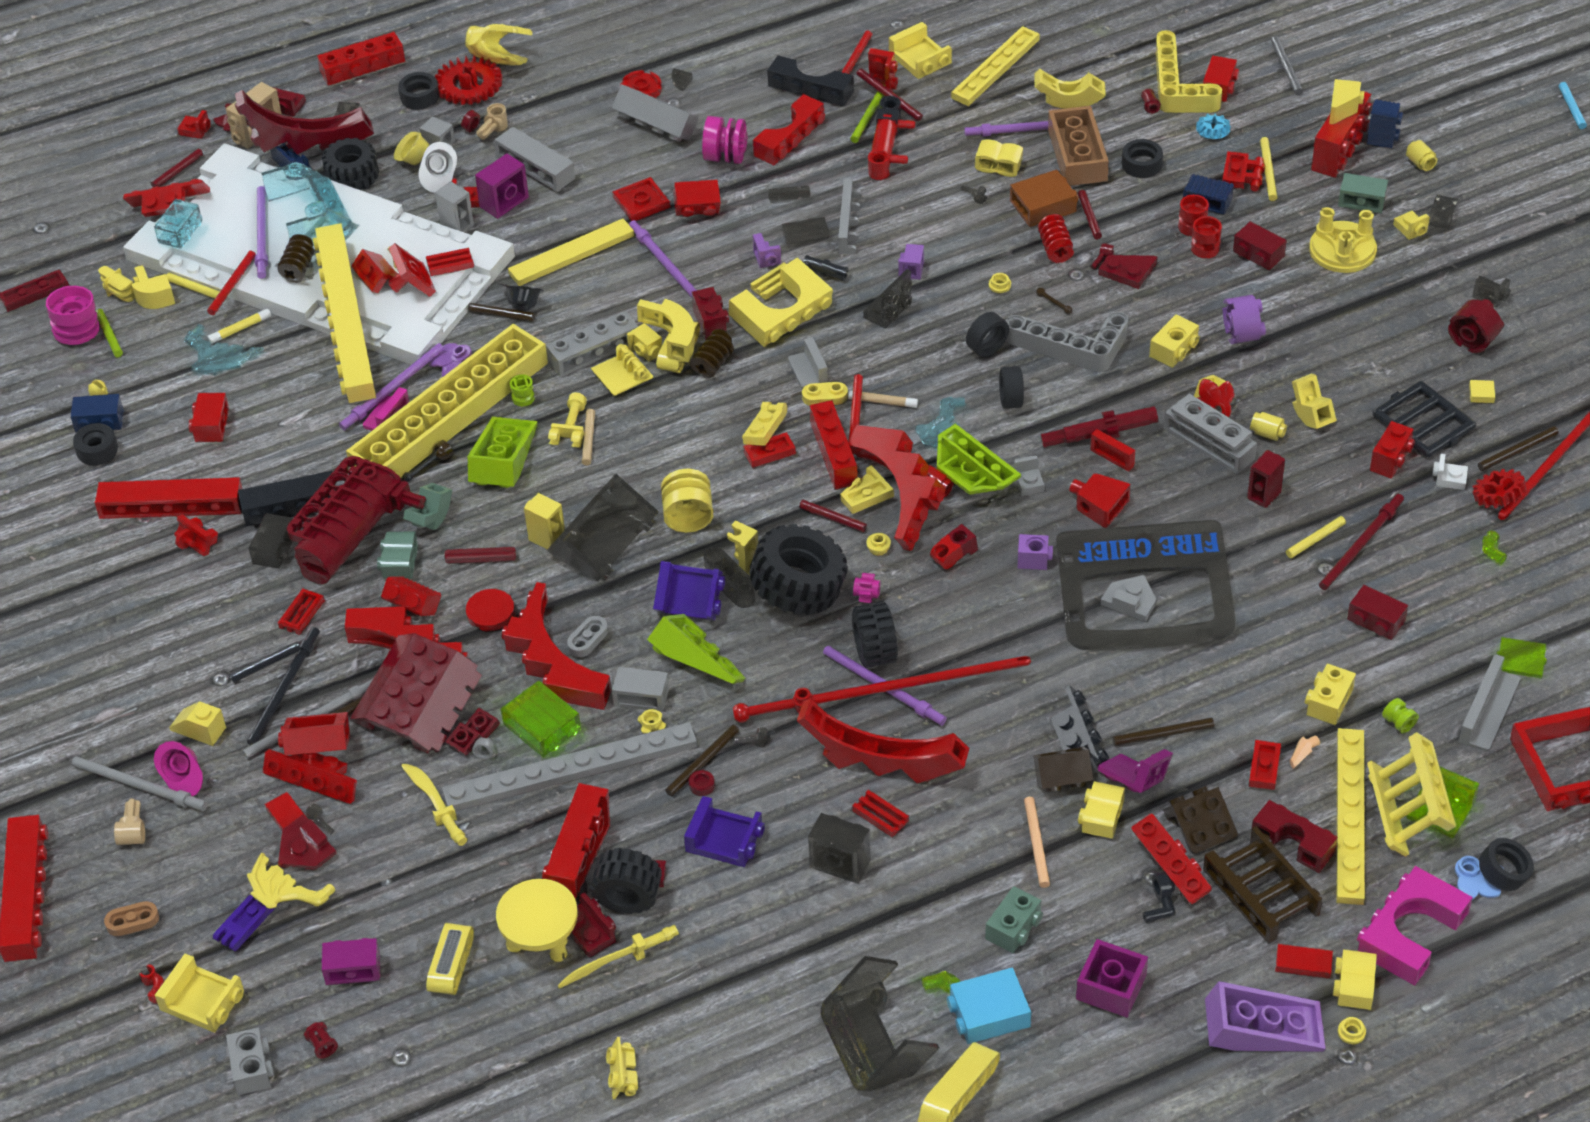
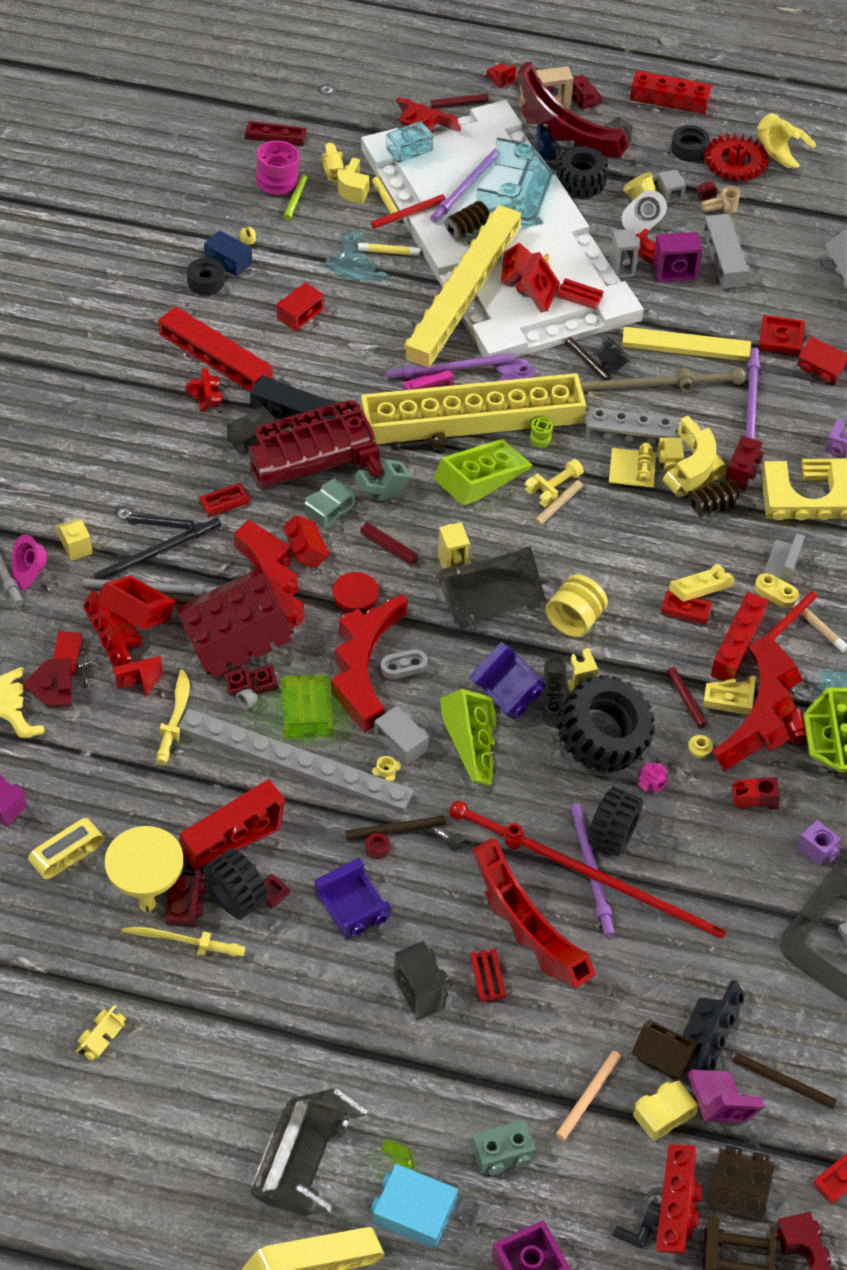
camera: 35 degrees right, 5 degrees up
none -> red slope [113,656,163,697]
none -> dark tan bar [580,368,745,392]

